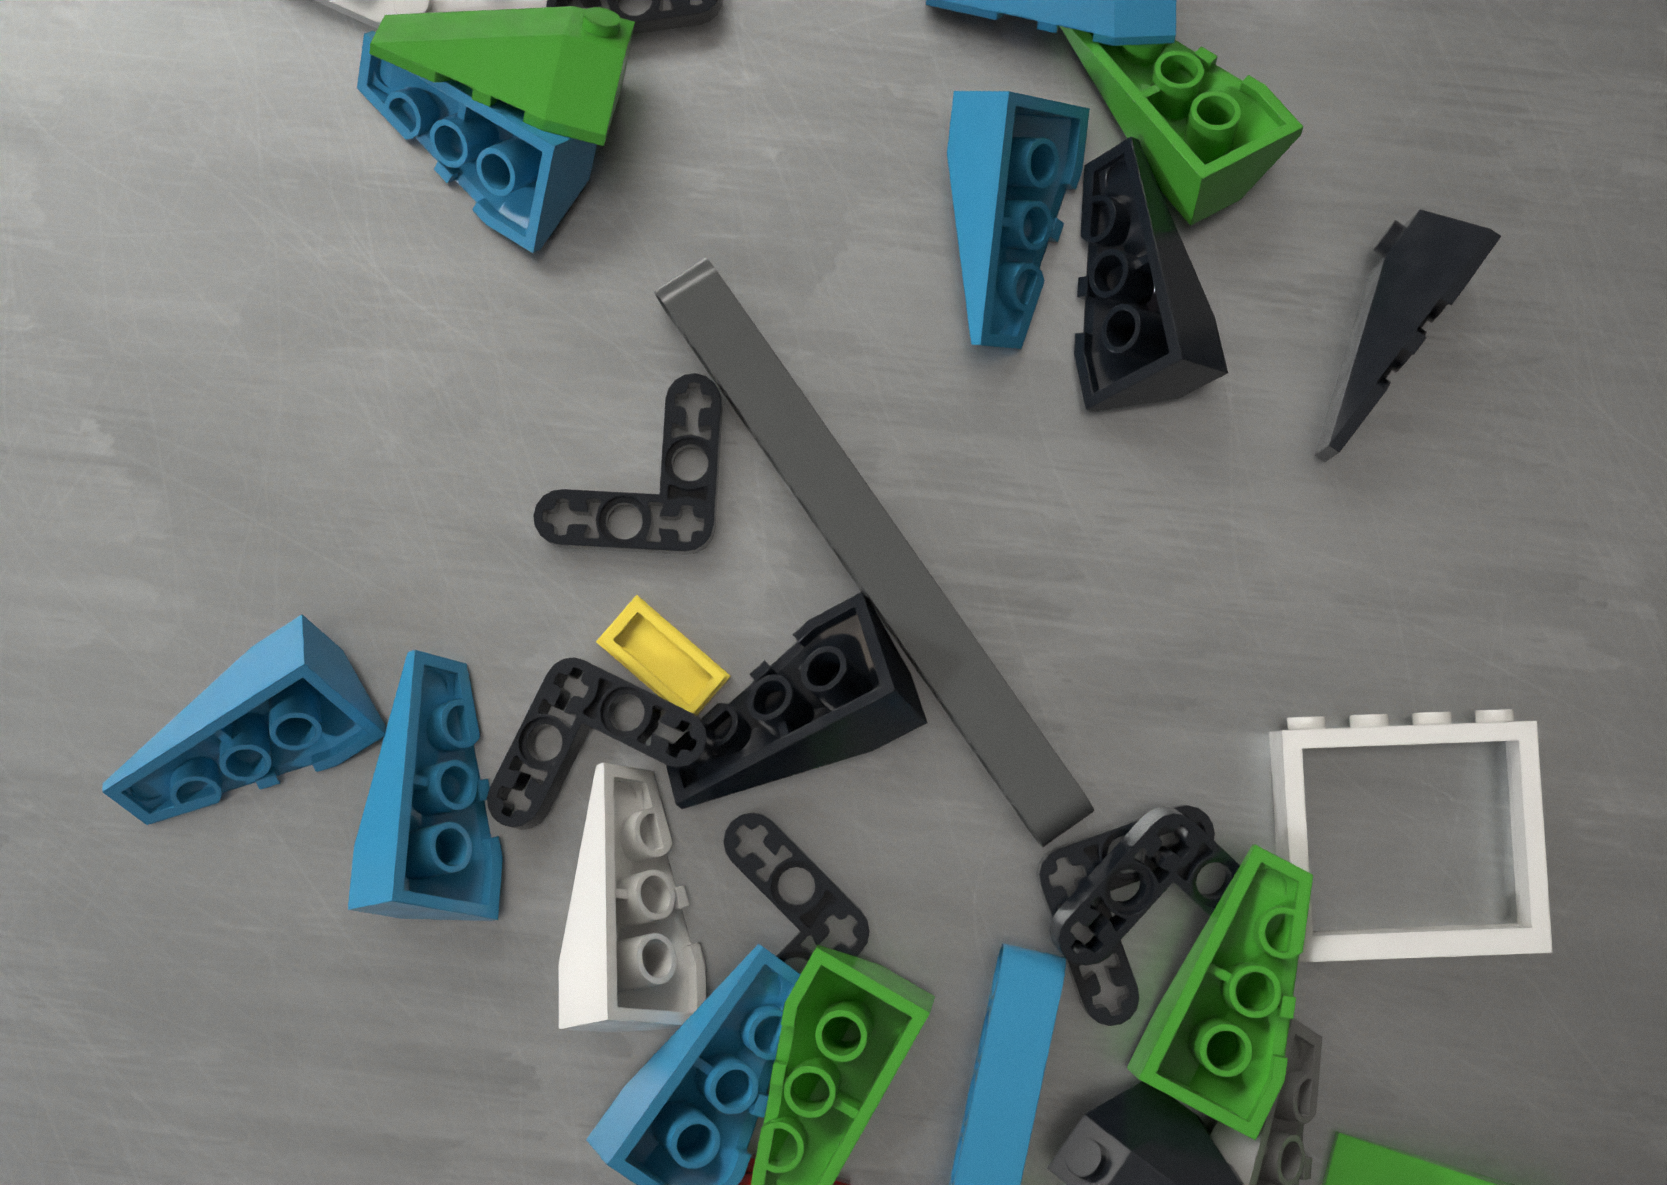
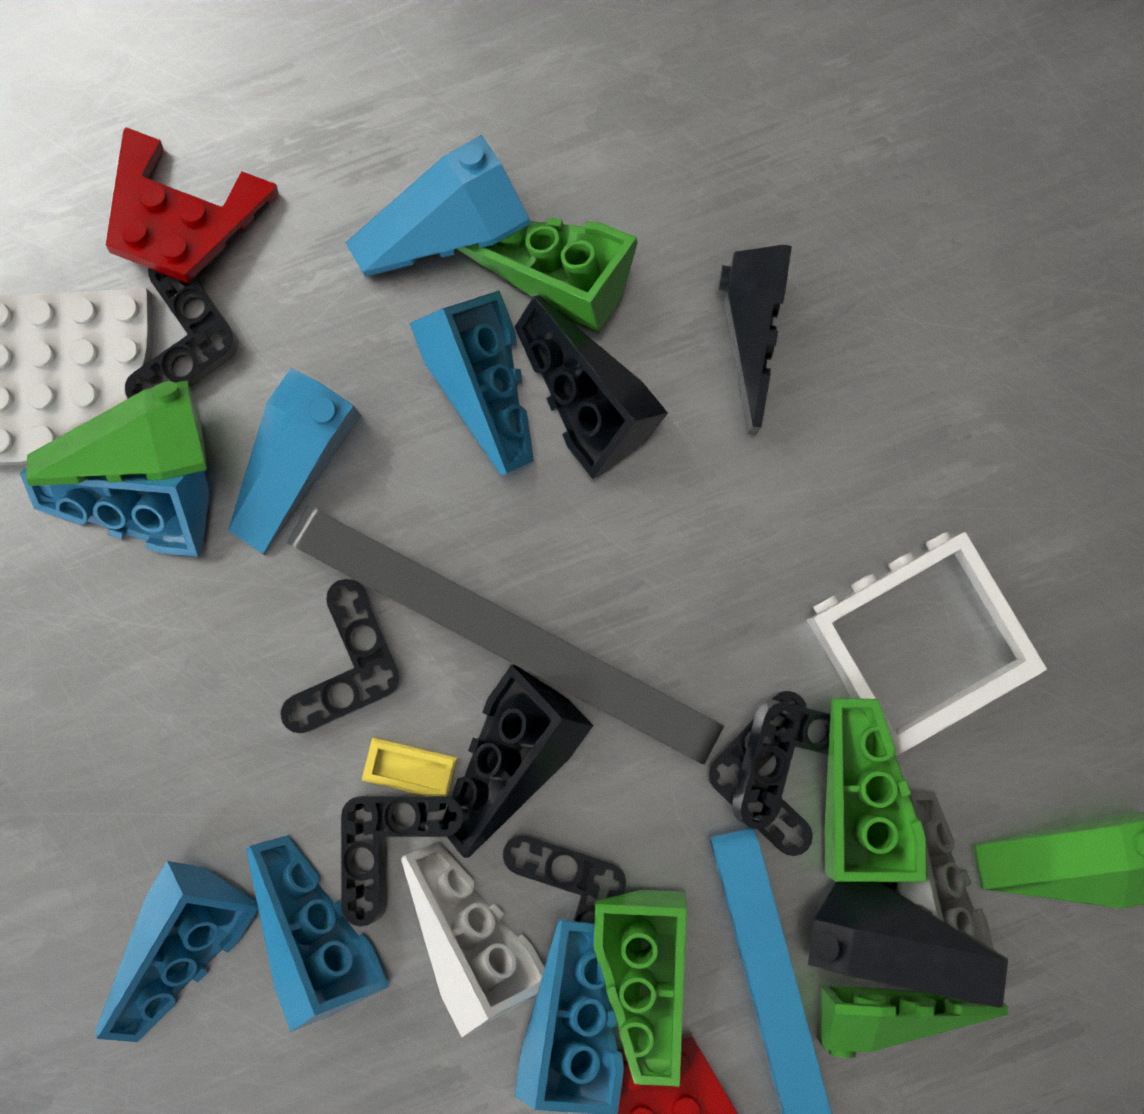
camera: 25 degrees left, 0 degrees up
none -> dark azure wedge [228,368,362,555]

